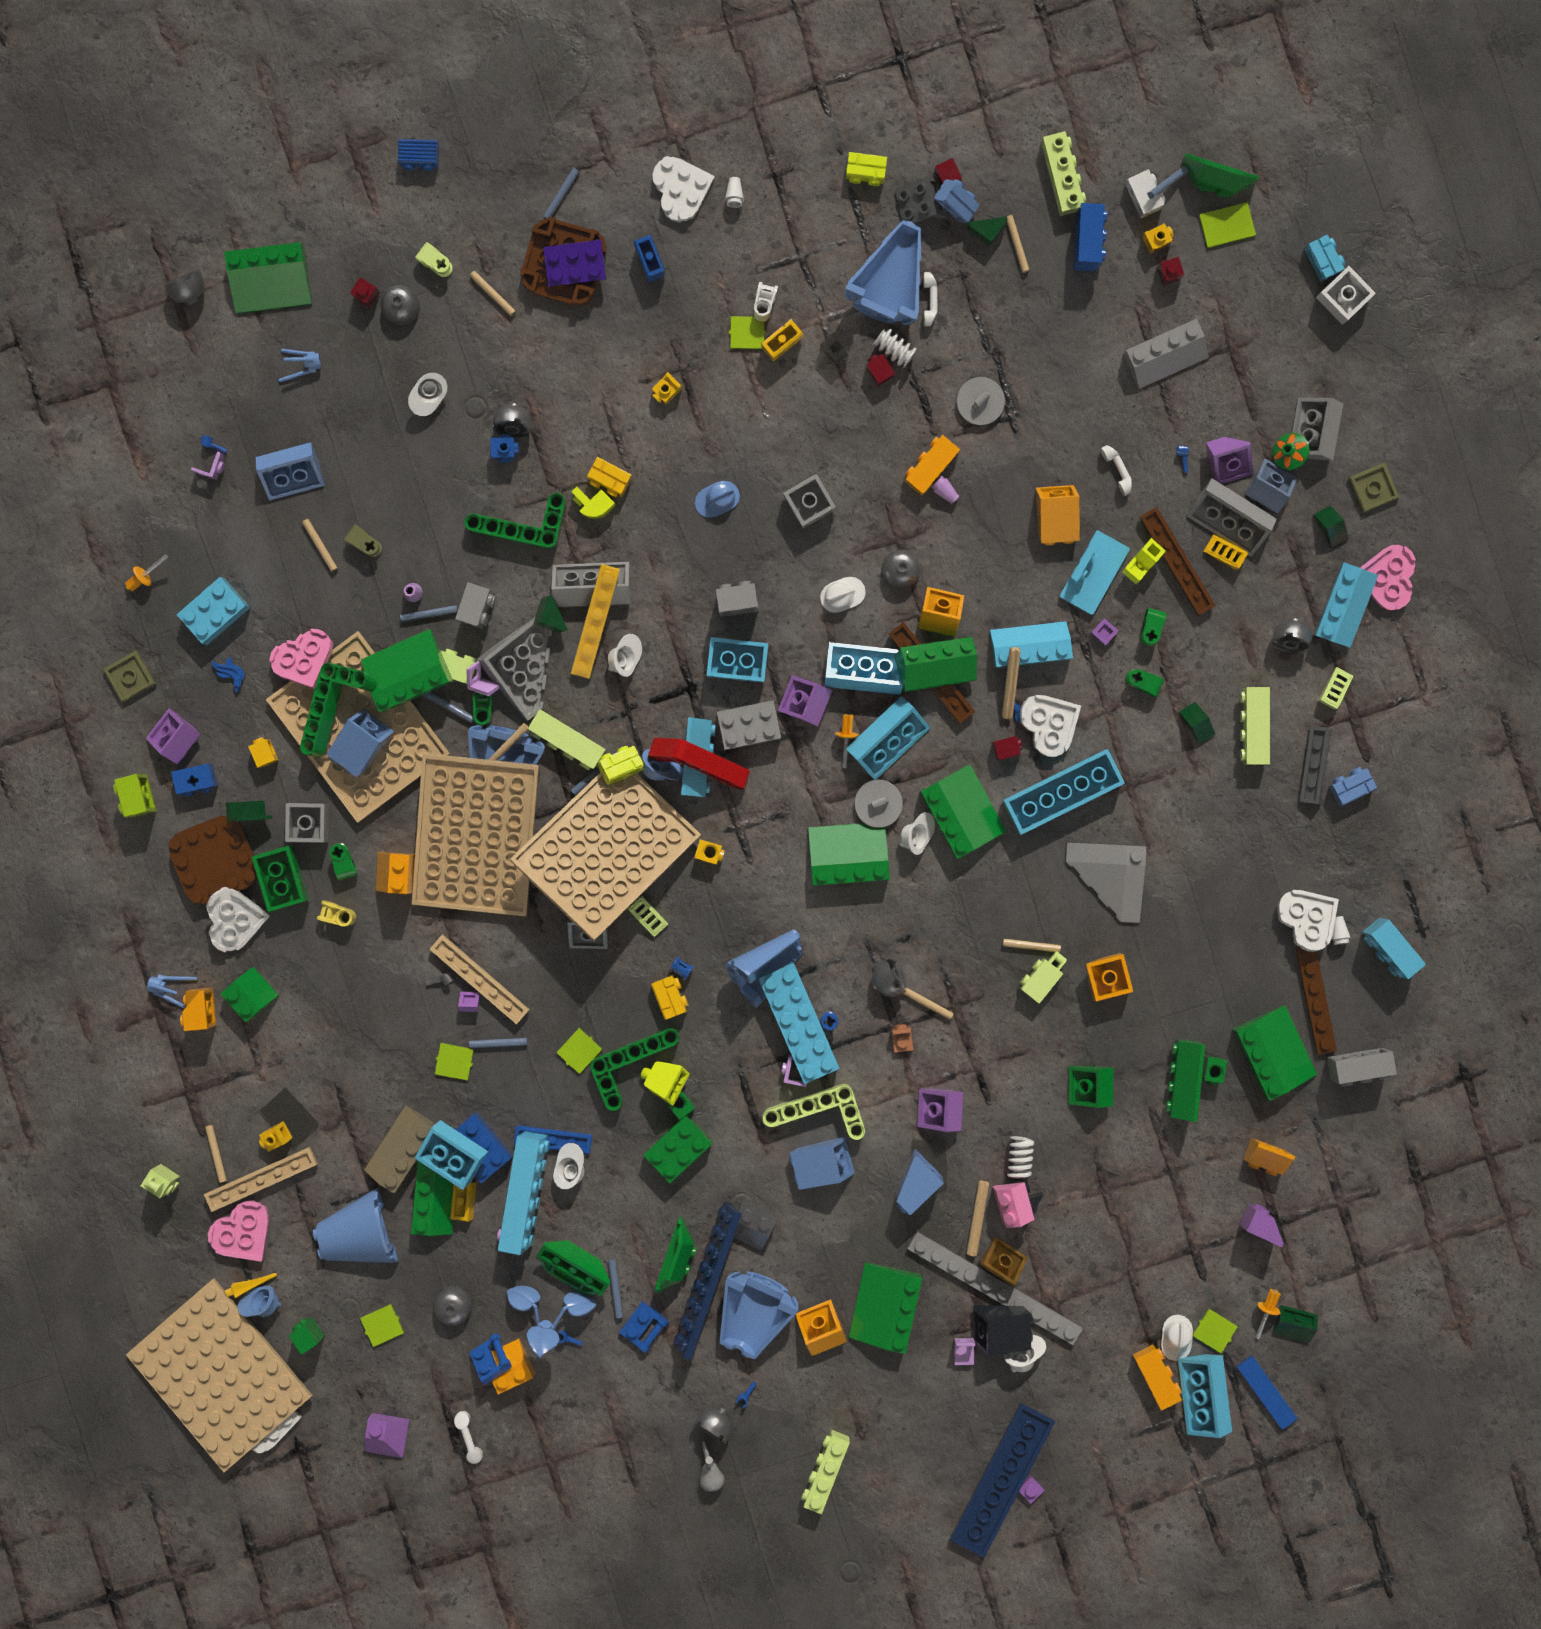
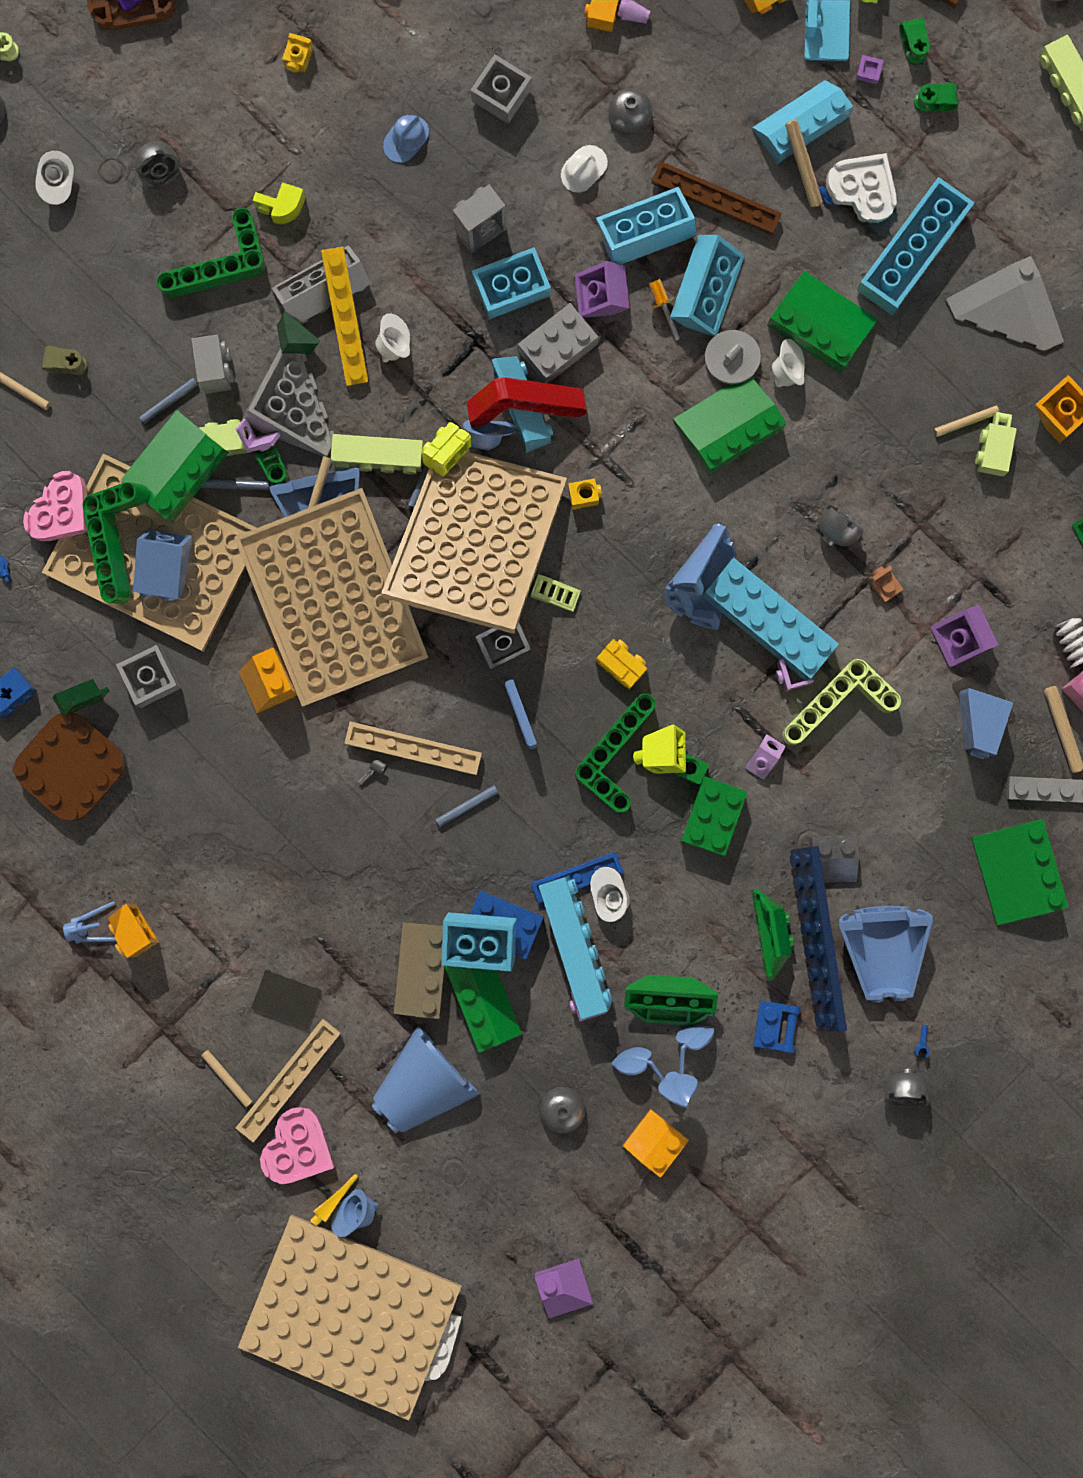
camera: 30 degrees left, 5 degrees down
yellowish green brick [141,1164,180,1198] -> none
white plate [206,887,270,952] -> none
green slope [220,967,279,1022] -> none
yellow brick [248,737,279,768] -> none
green brick [252,845,309,912] -> none
yellow brick [259,1121,293,1152] -> none
green brick [289,1317,325,1355] -> none
light yellow piece [317,900,356,926] -> none
green piece [329,843,358,881] -> none
lime piece [360,1304,404,1347] -> none
lavender cone [403,583,422,602] -> none
lime piece [435,1043,474,1080] -> none
yellow slope [450,1181,477,1222] -> none
white bar [454,1411,483,1464] -> none
medium lavender plate [458,992,480,1012] -> none
blue plate [469,1334,512,1385] -> none
tan piece [470,271,516,316] -> none
blue brick [490,434,519,463] -> none
lime piece [556,1028,602,1074] -> none
blue hand [558,1330,583,1346] -> none
yellow brick [587,457,632,498] -> none
sand blue bar [608,1260,623,1318] -> none
blue bush [669,956,694,980] -> none
light grey piece [700,1441,725,1492] -> none
medium blue slope [790,1137,855,1190] -> none
light orange slope [796,1299,847,1356] -> none
yellowish green brick [801,1430,850,1514] -> none
blue bush [821,1012,838,1030] -> none
green slope [894,637,977,692] -> none
tan piece [903,987,954,1020] -> none
light orange slope [918,587,964,637] -> none
dark red brick [992,736,1023,761] -> none
dark green slope [1179,702,1215,744] -> none
none -> medium blue tile [505,679,537,750]
none -> lavender bracket [745,734,785,780]

